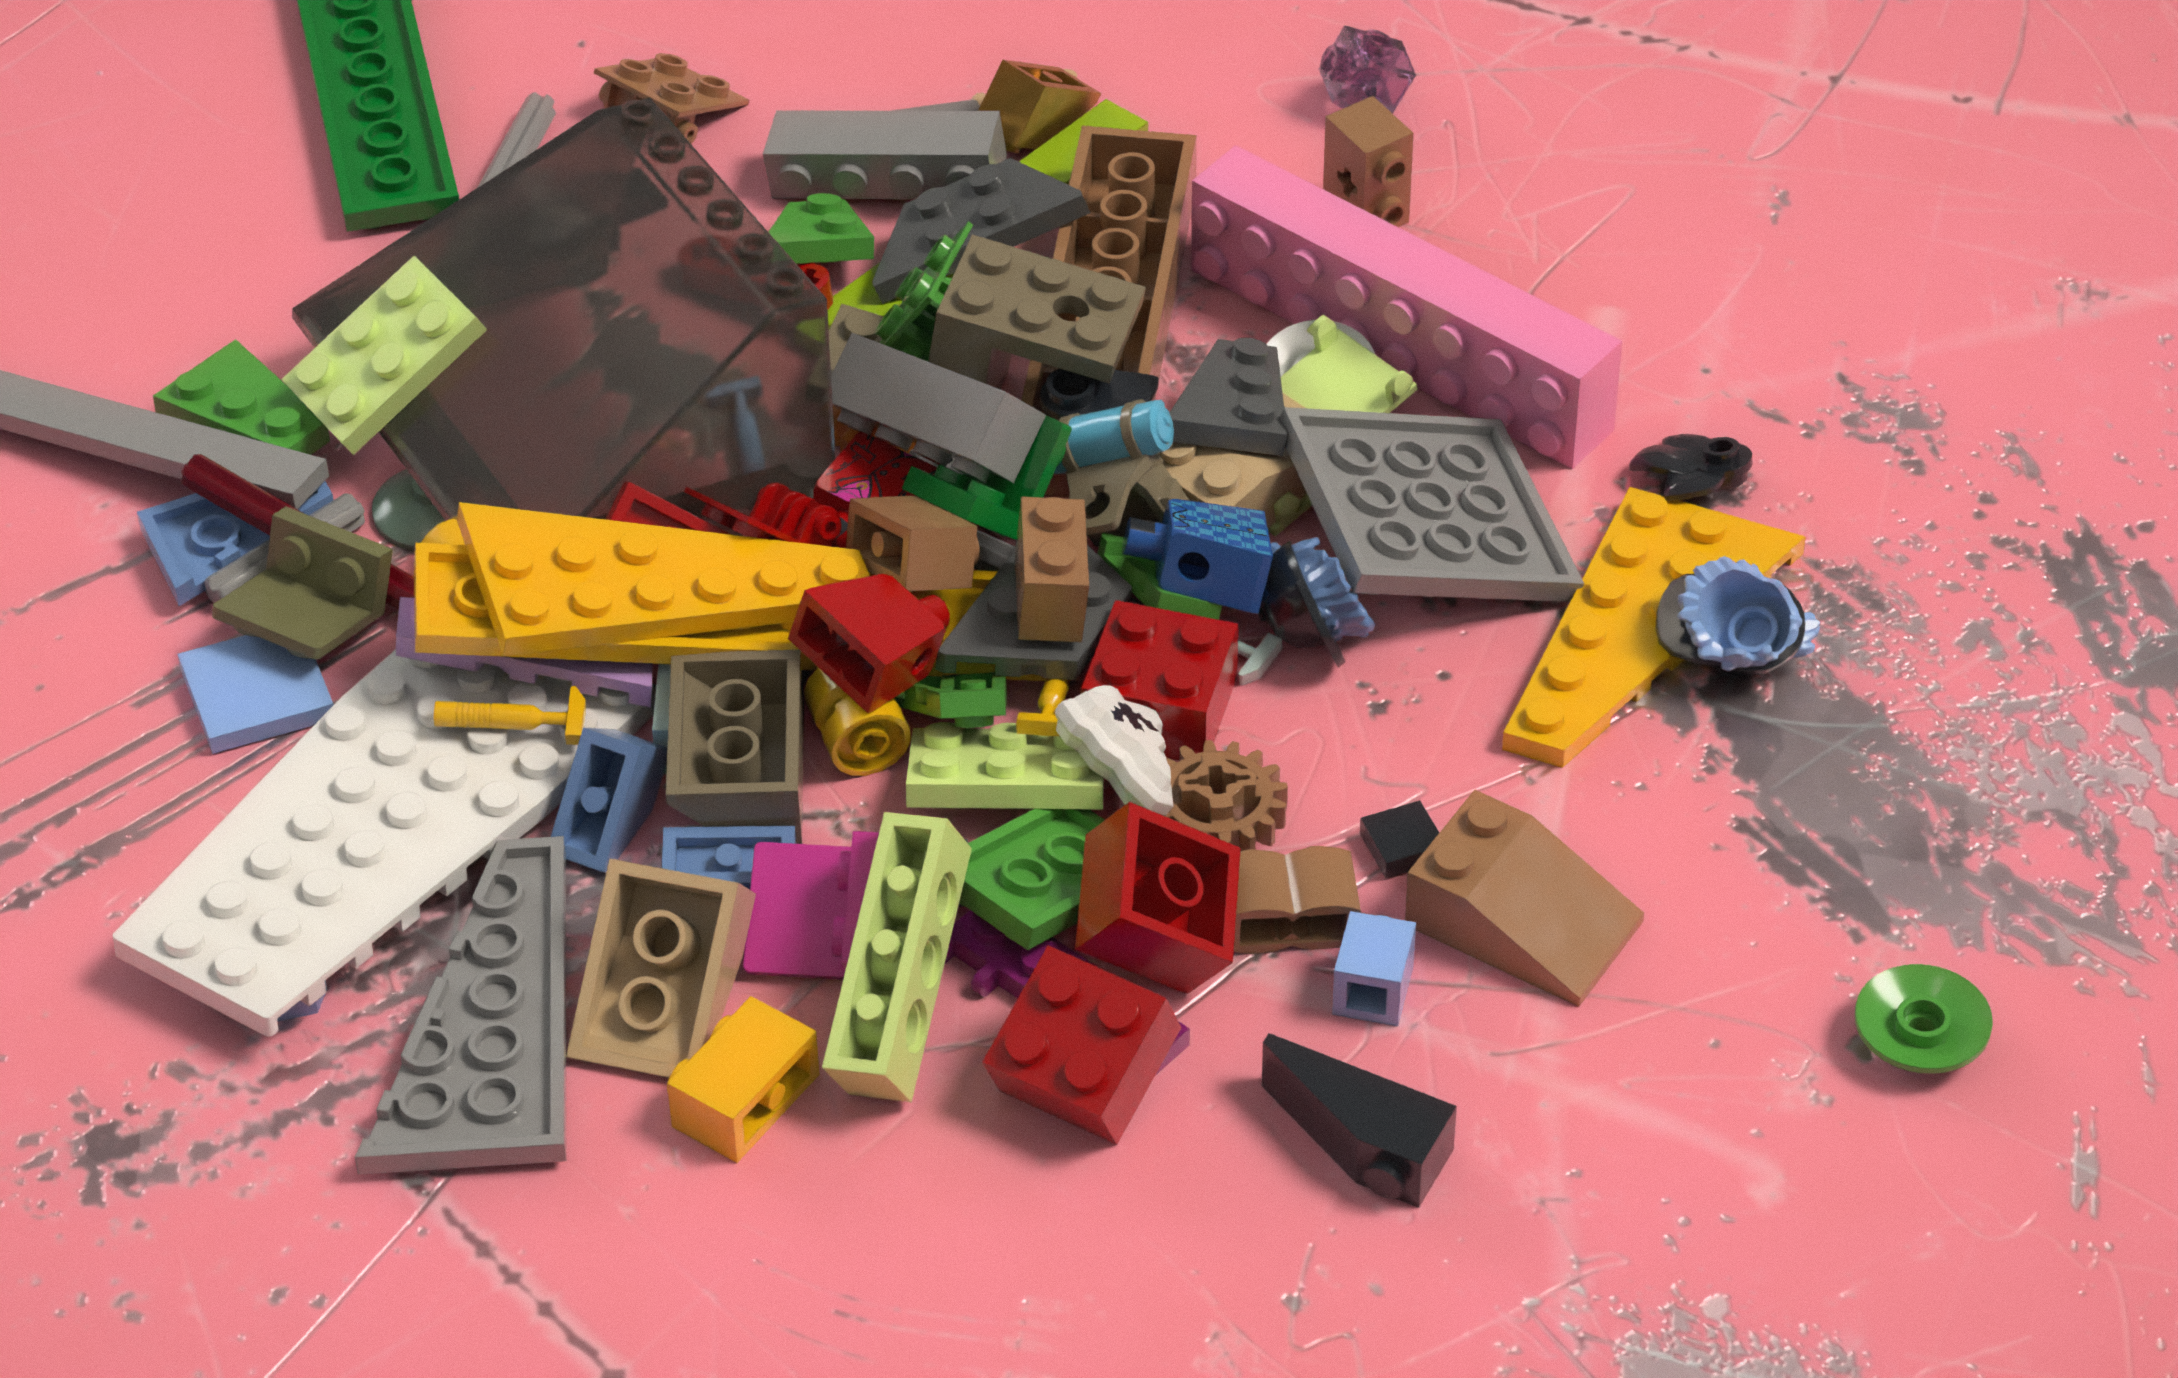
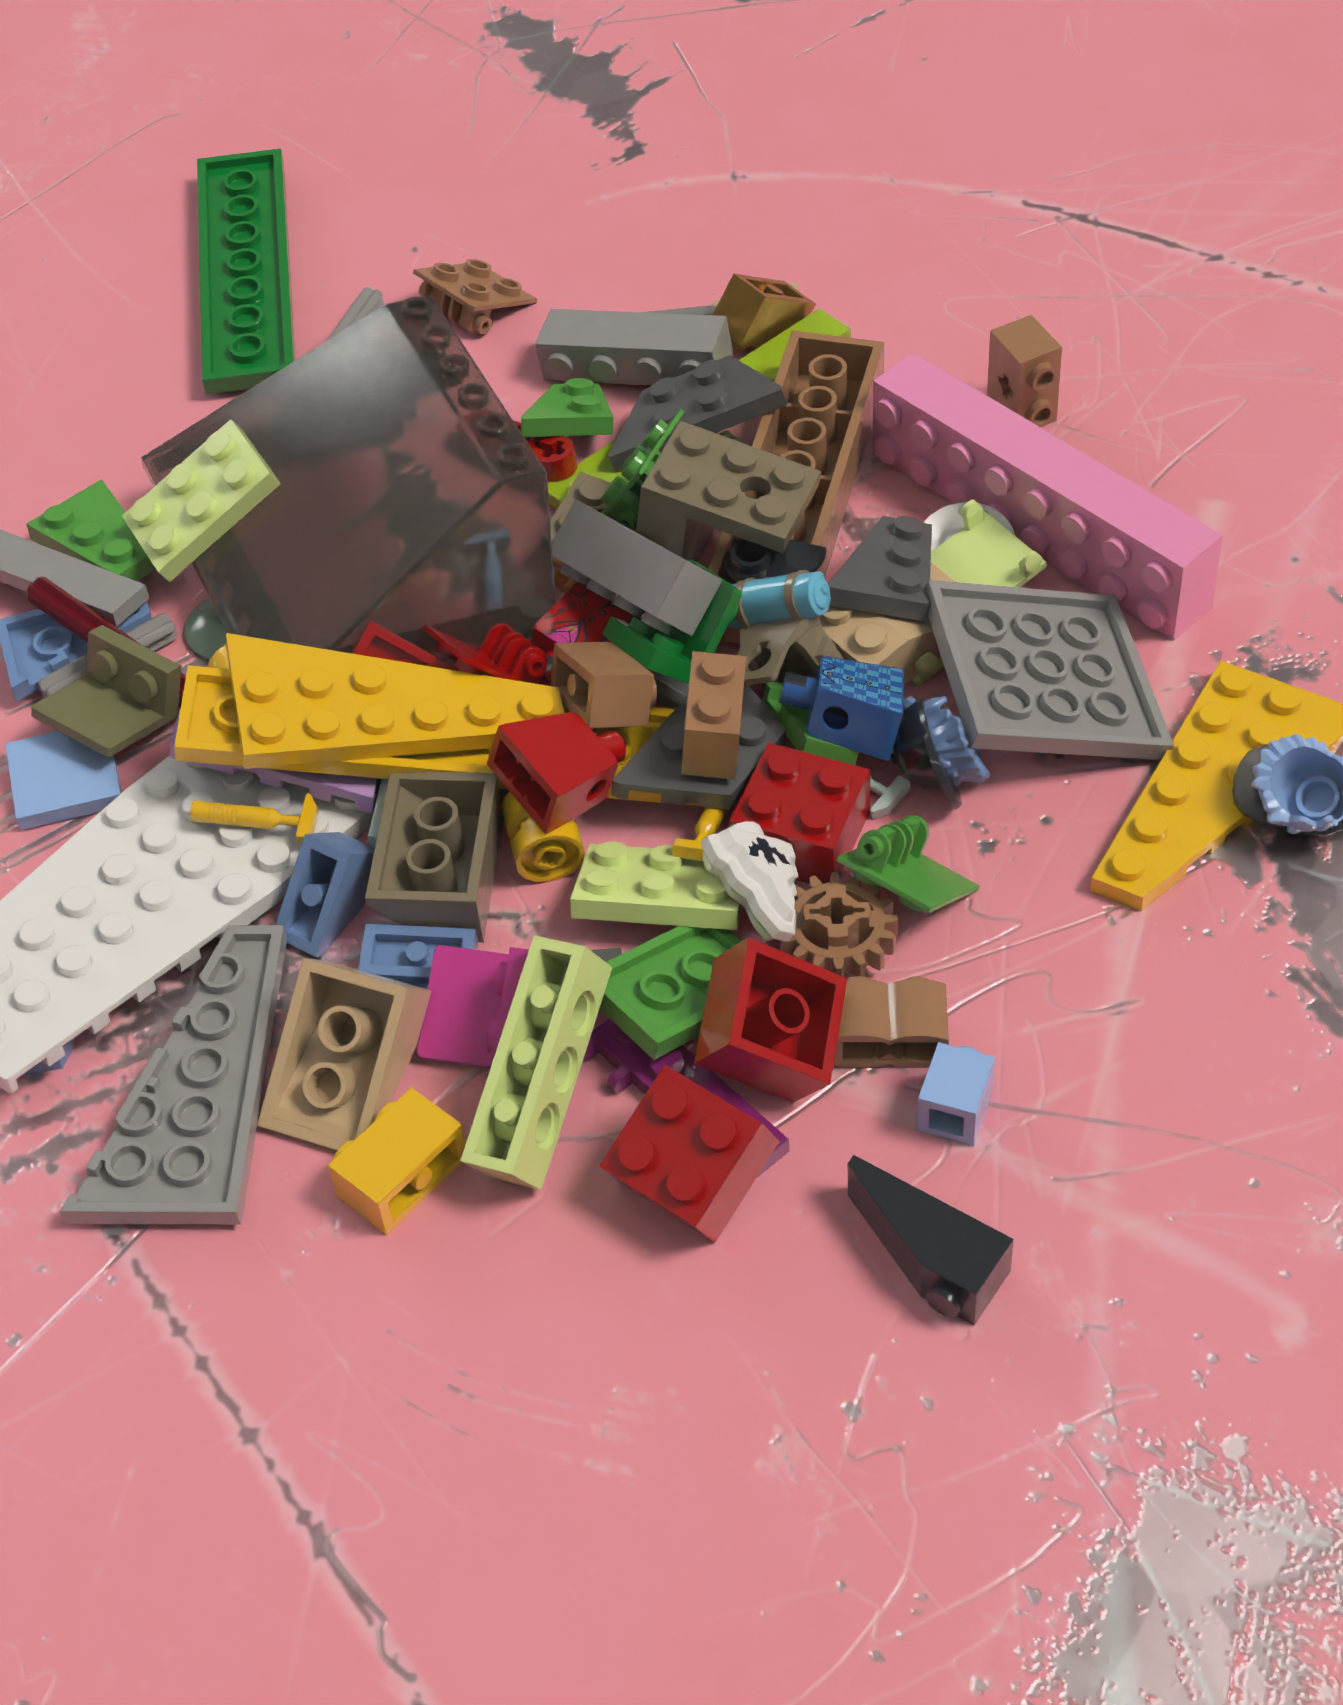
camera: 10 degrees right, 5 degrees up
bright green wing [894,672,1007,728] -> none
clear purple brick [1319,25,1416,114] -> none
black tile [1360,800,1439,878] -> none
medium nougat slope [1405,789,1644,1007] -> none
black plate [1629,434,1753,502] -> none
none -> bright green hinge [836,815,980,913]

